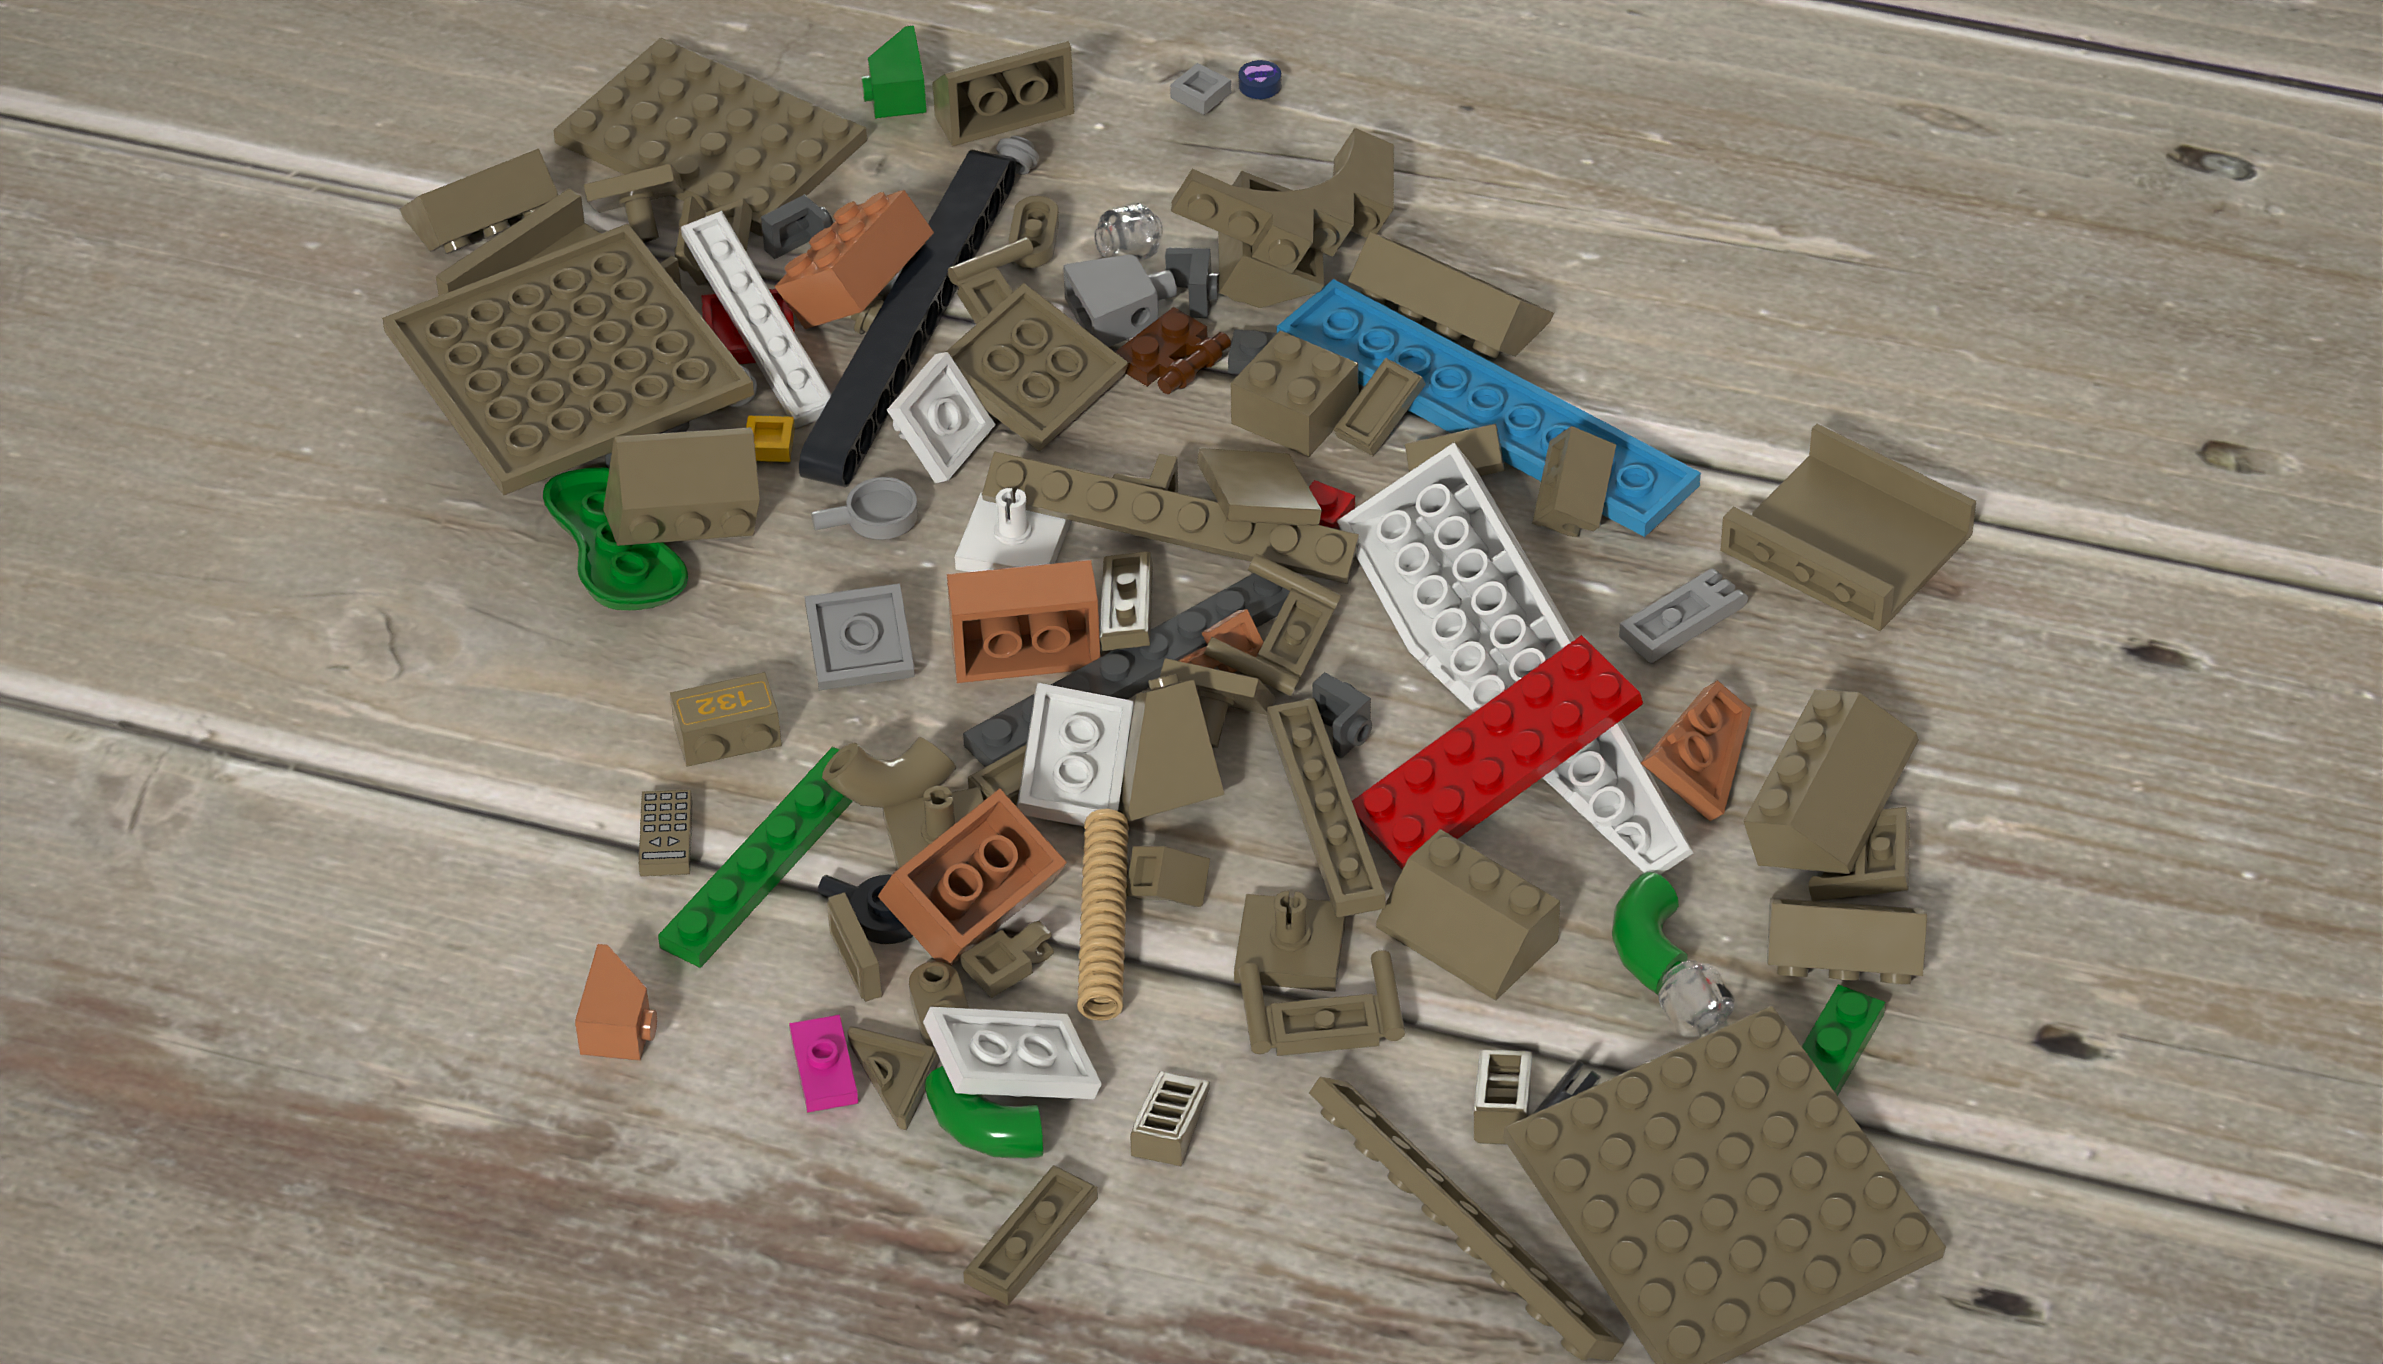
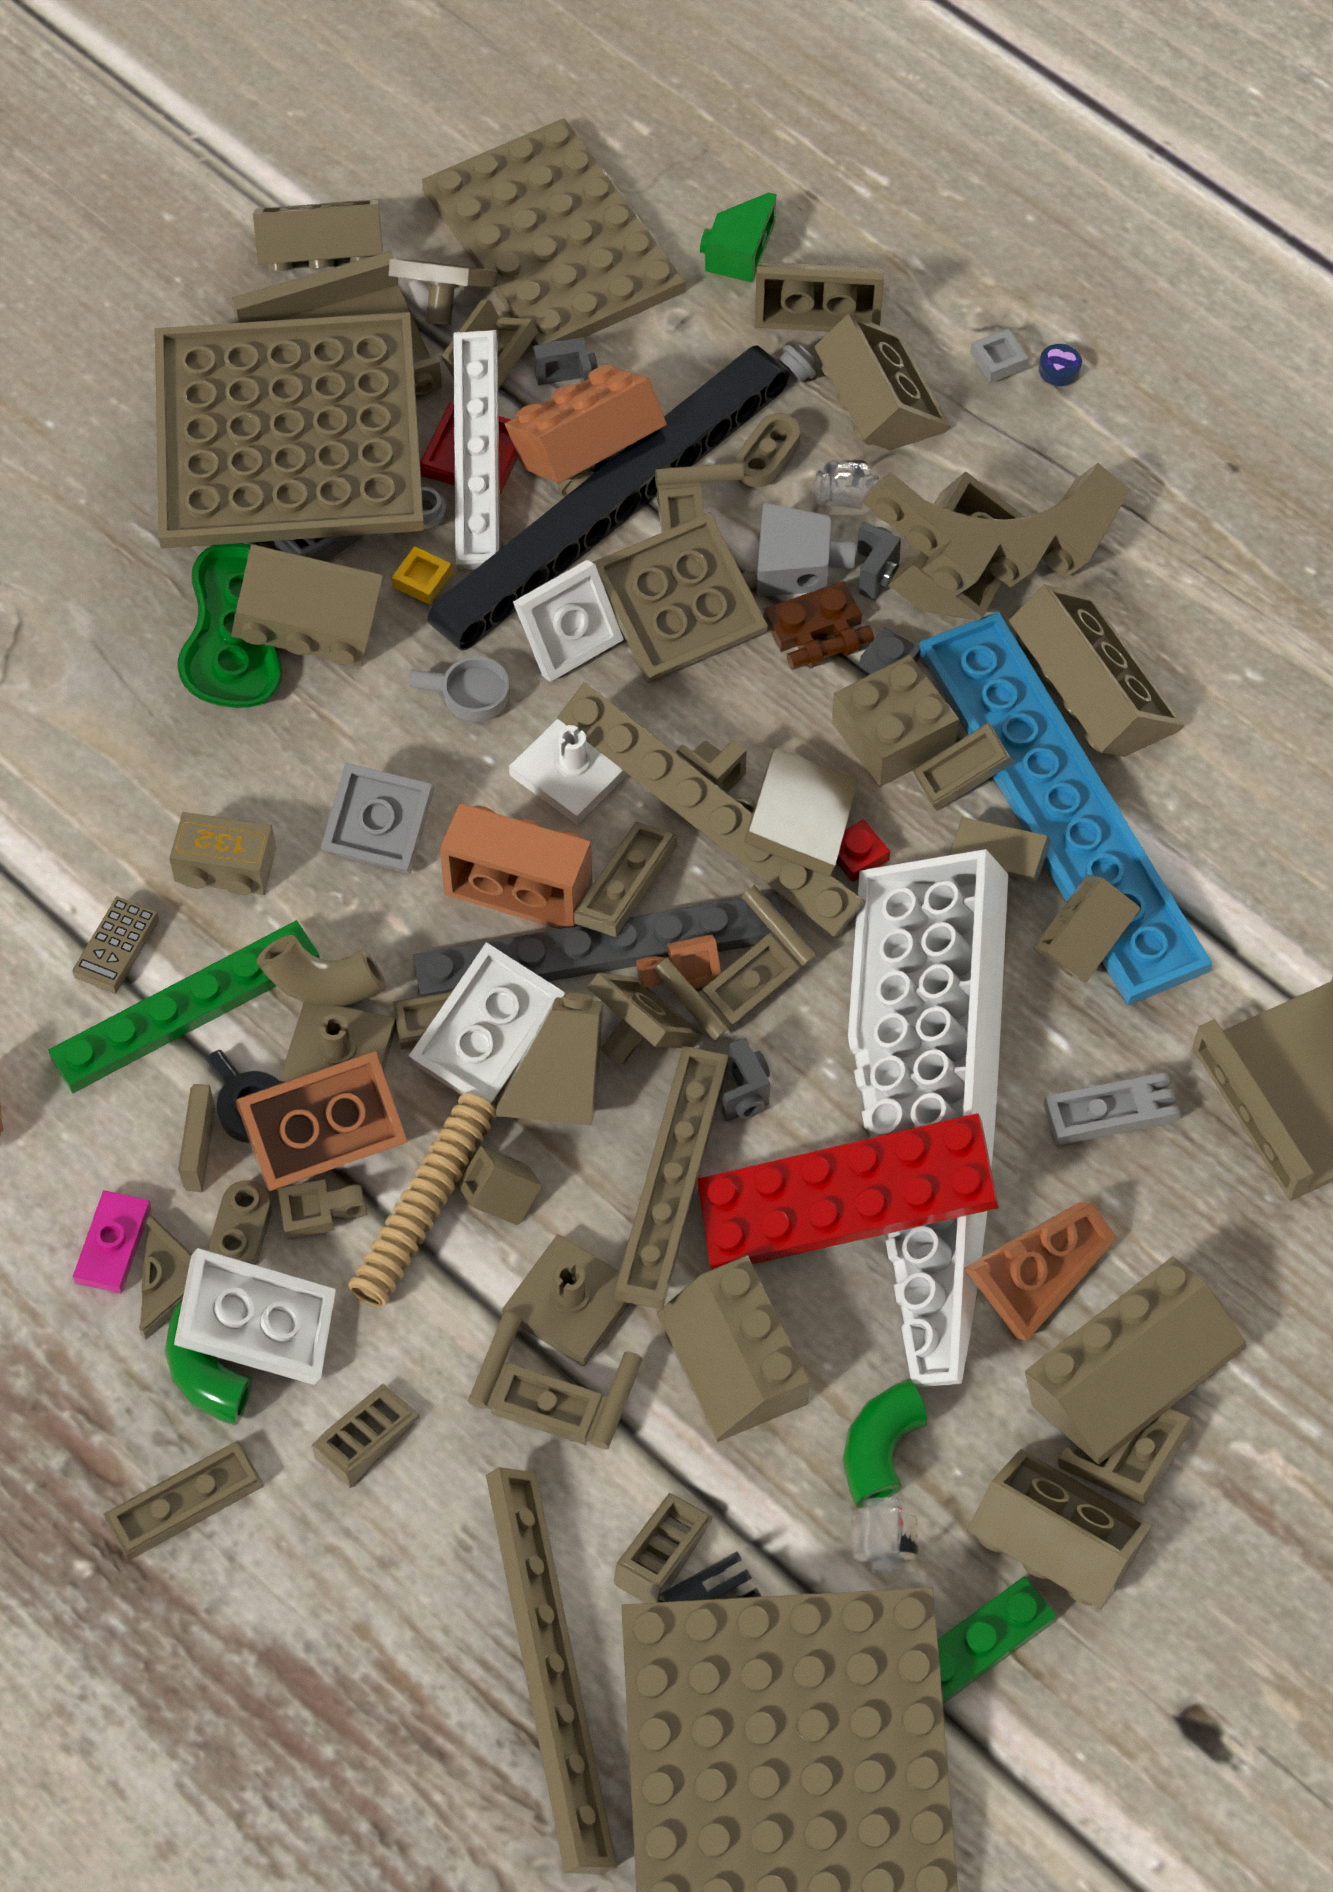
camera: 25 degrees right, 15 degrees up
none -> dark tan slope [814,313,951,450]

